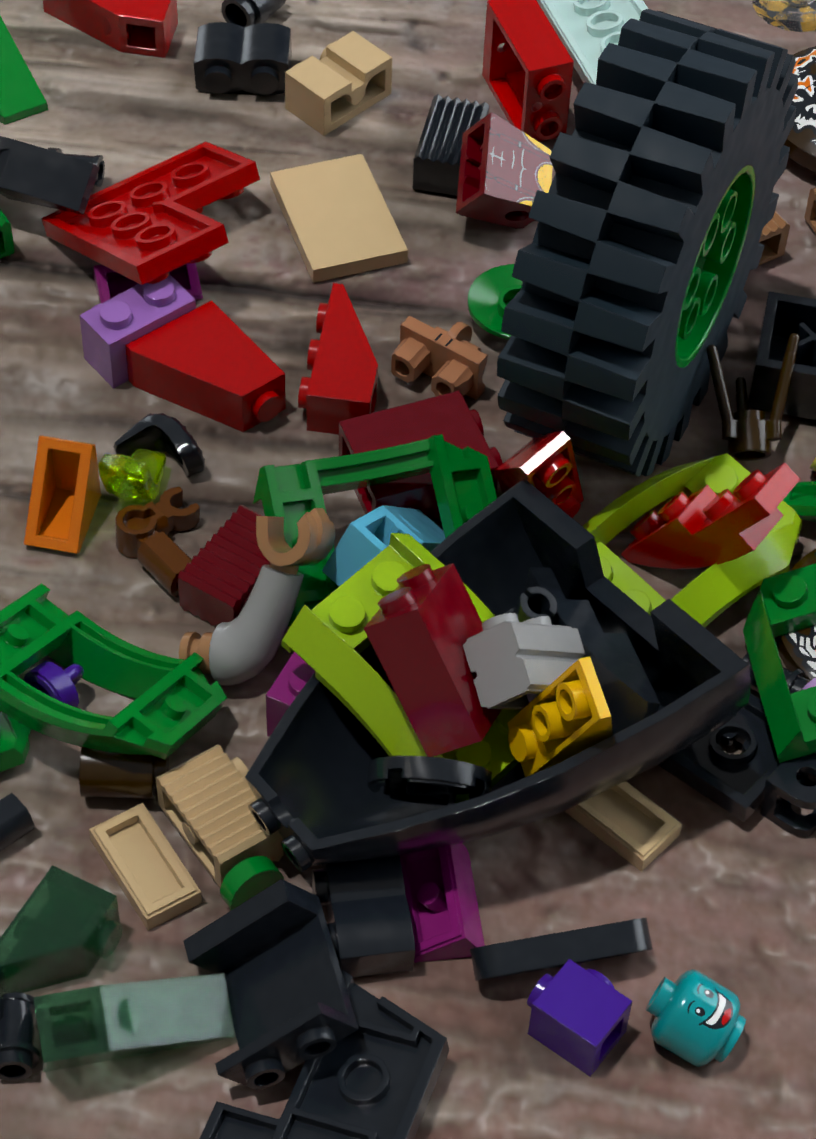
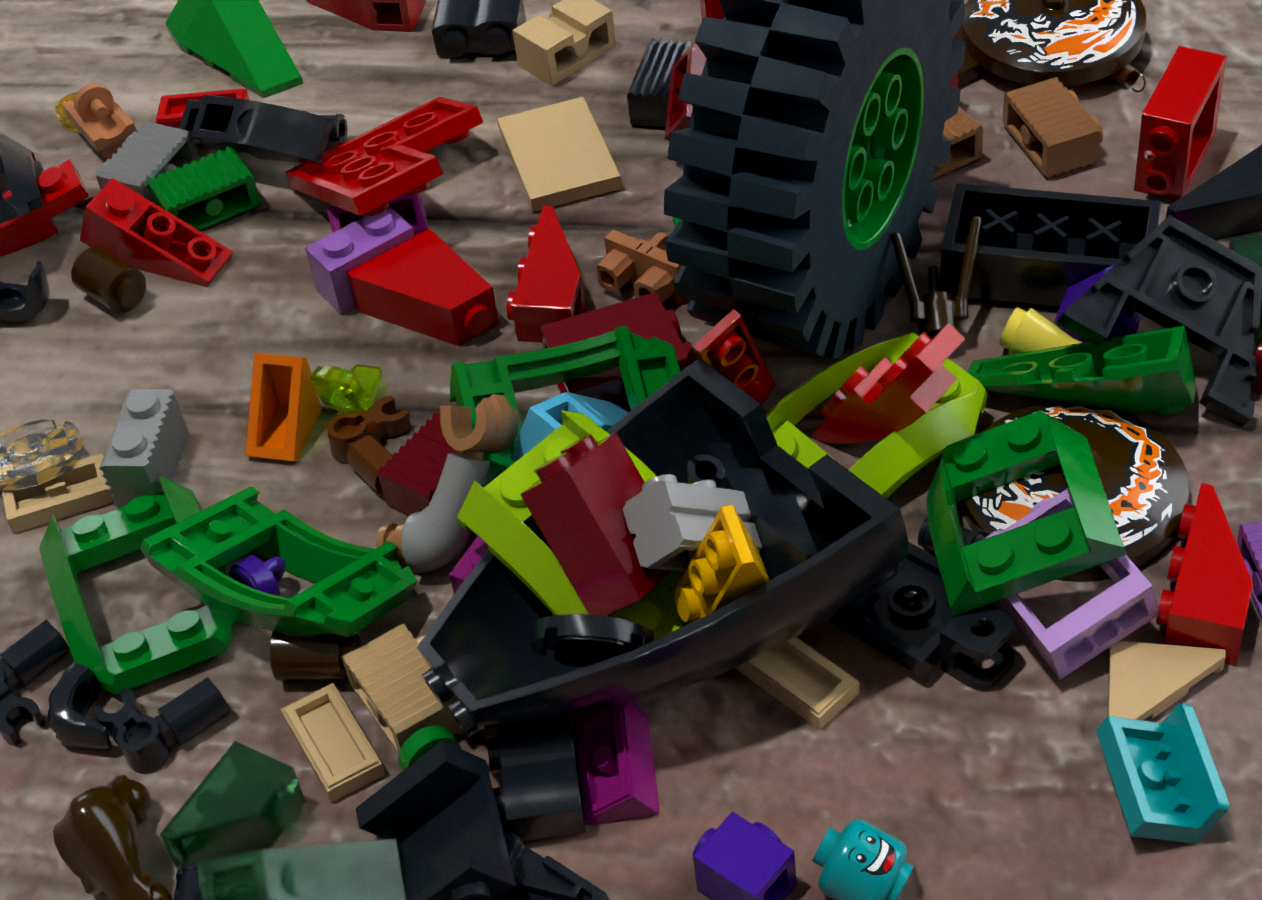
camera: 10 degrees right, 5 degrees down
black hair [113,413,205,477] -> none
black beam [470,918,653,981] -> none

